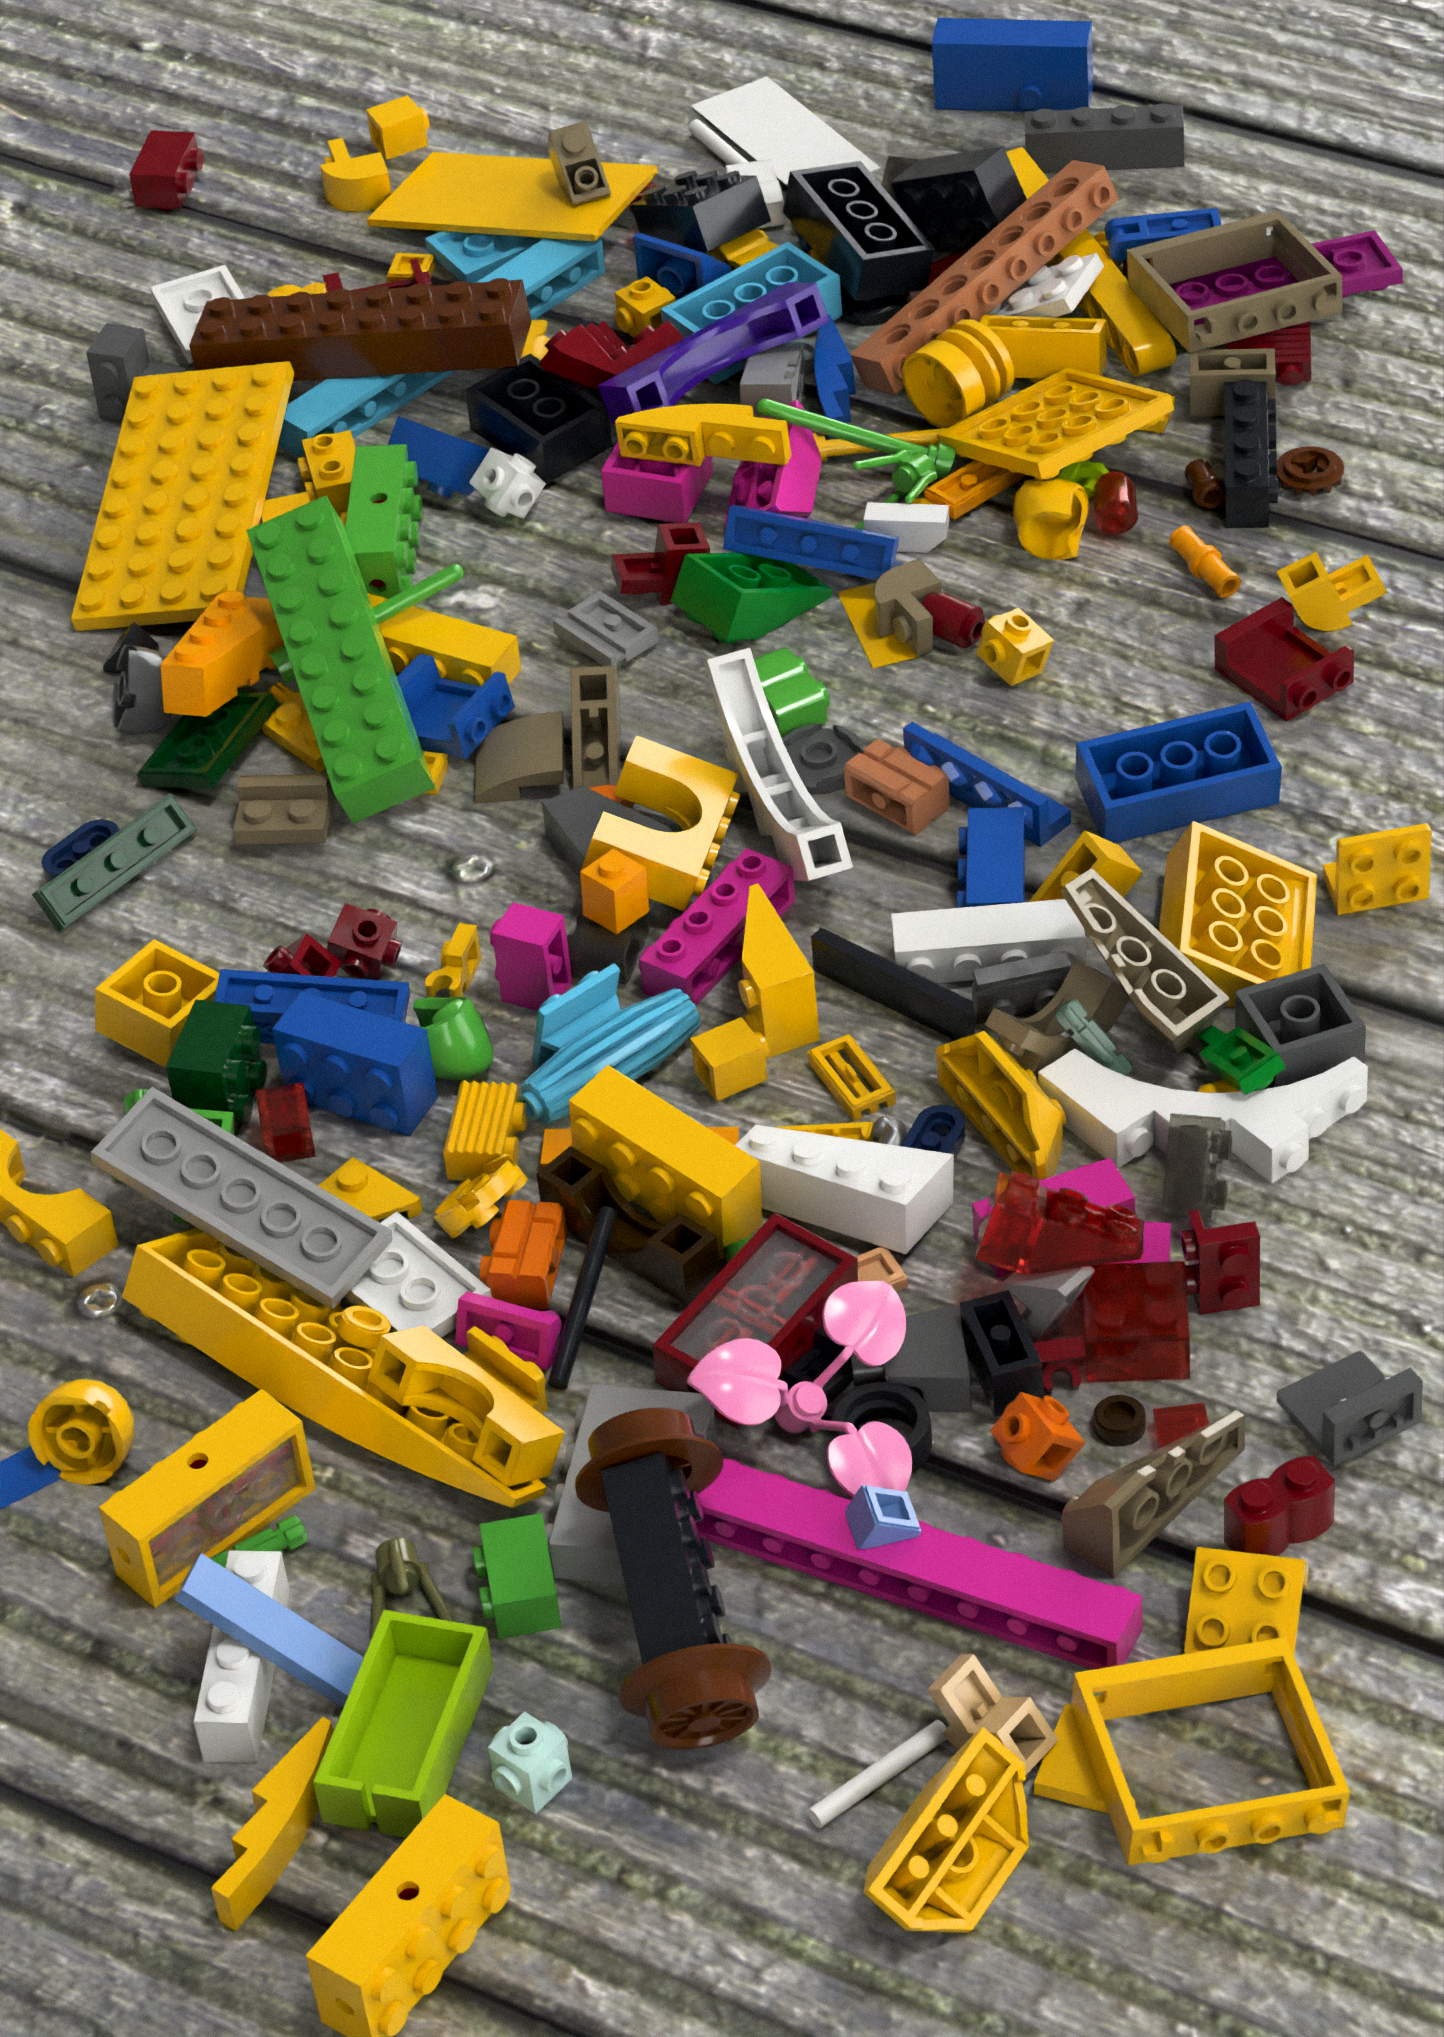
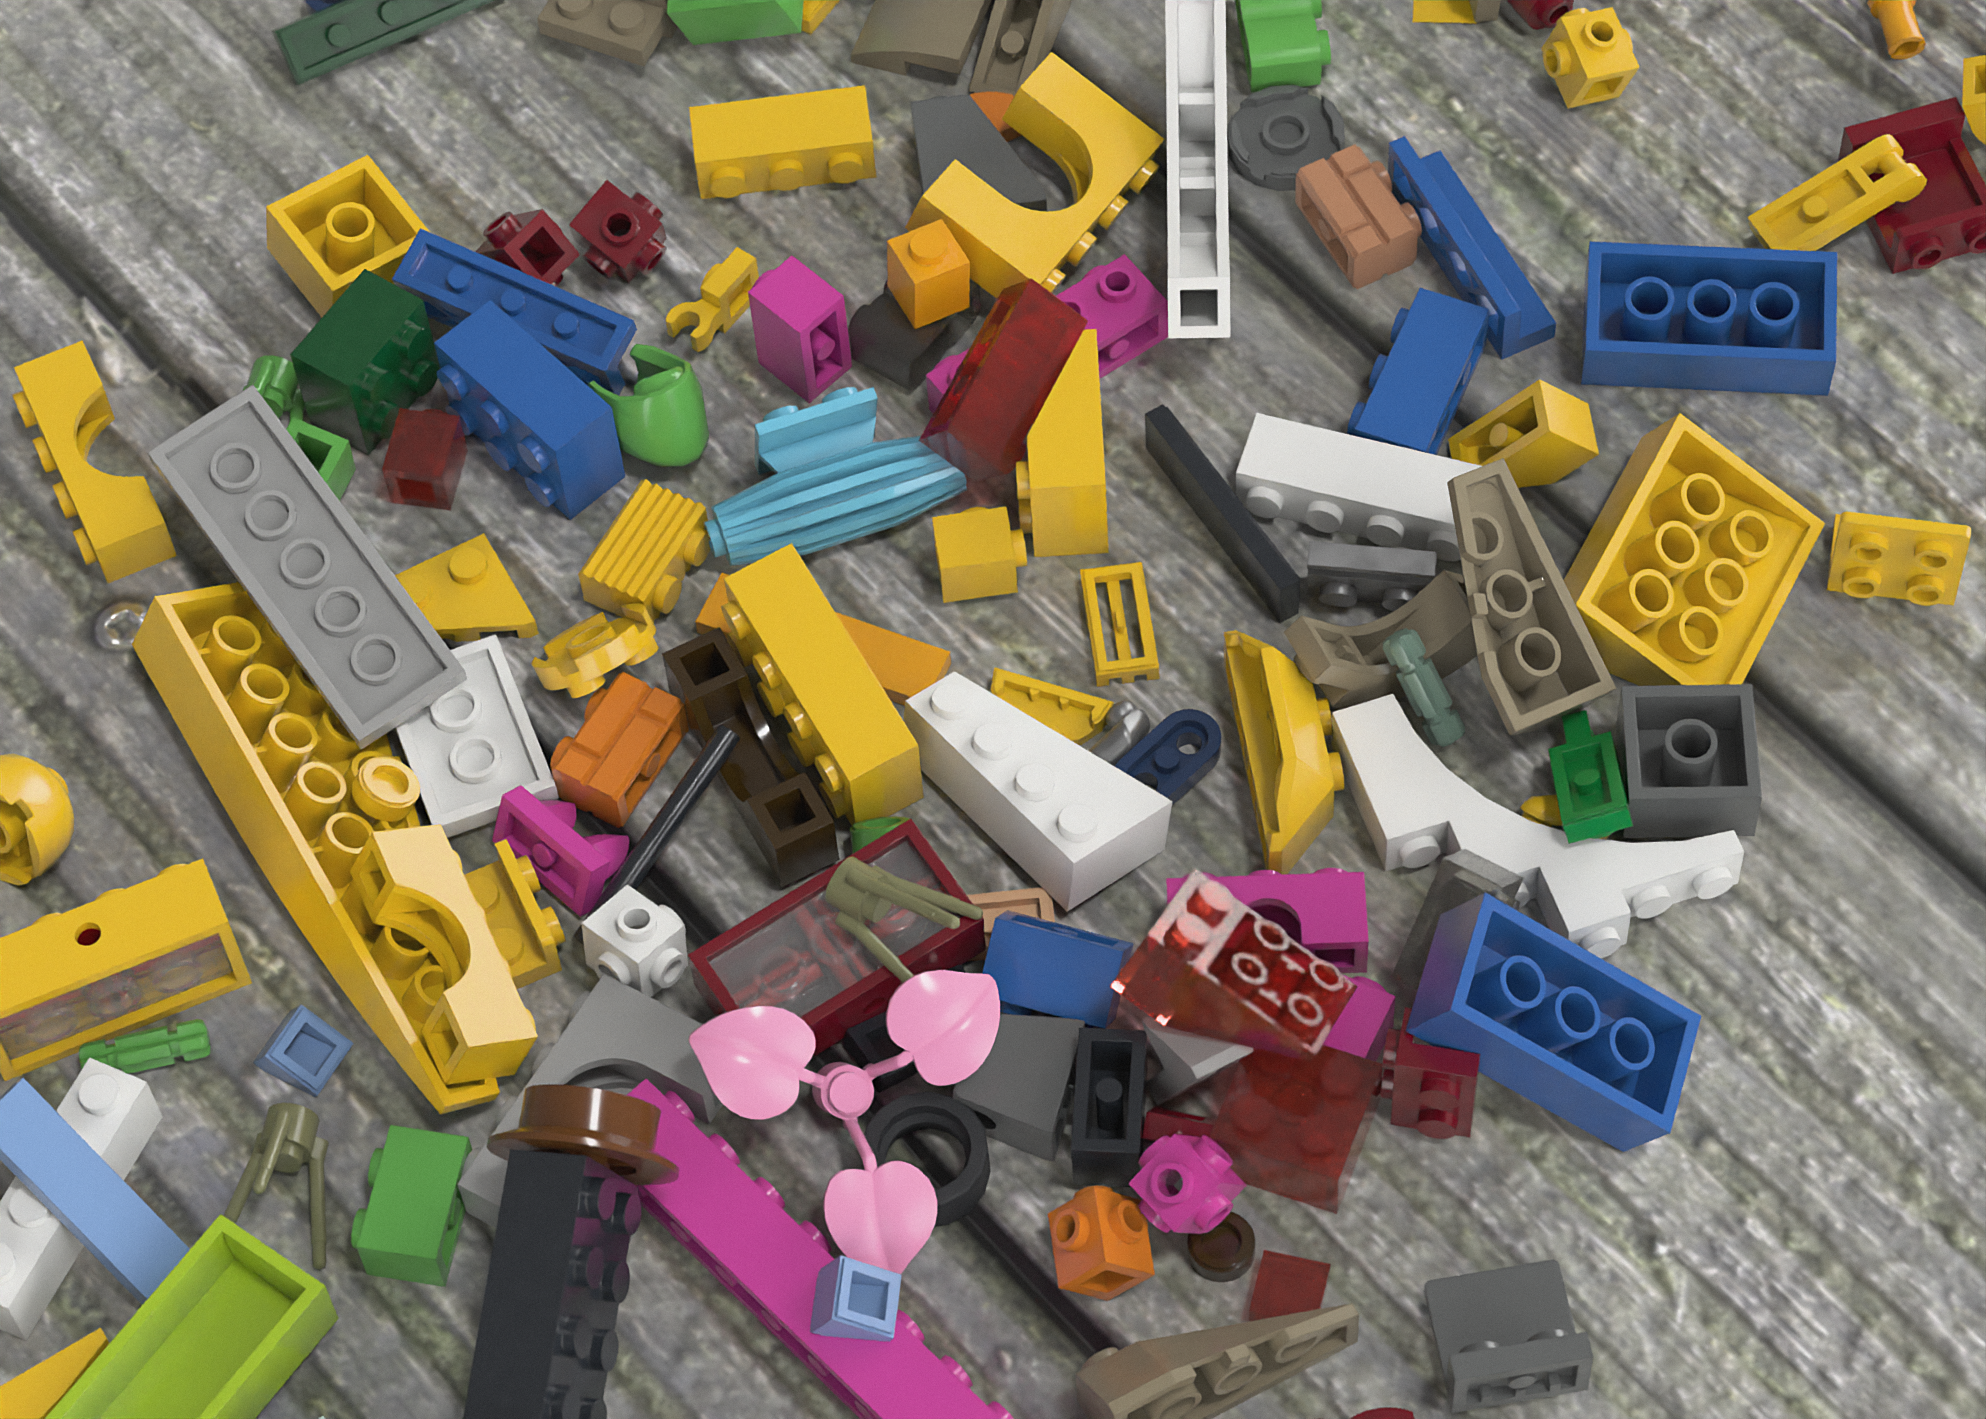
camera: 20 degrees right, 15 degrees up
none -> medium blue slope [253,1004,354,1097]
none -> white brick [581,884,688,997]
none -> yellow brick [689,85,876,199]
none -> olive plant [825,857,983,983]
none -> clear red brick [919,278,1088,482]
none -> blue brick [982,910,1134,1029]
none -> dark pink brick [1128,1134,1247,1234]
none -> blue brick [1406,893,1701,1152]
none -> yellow plate [1747,134,1927,251]

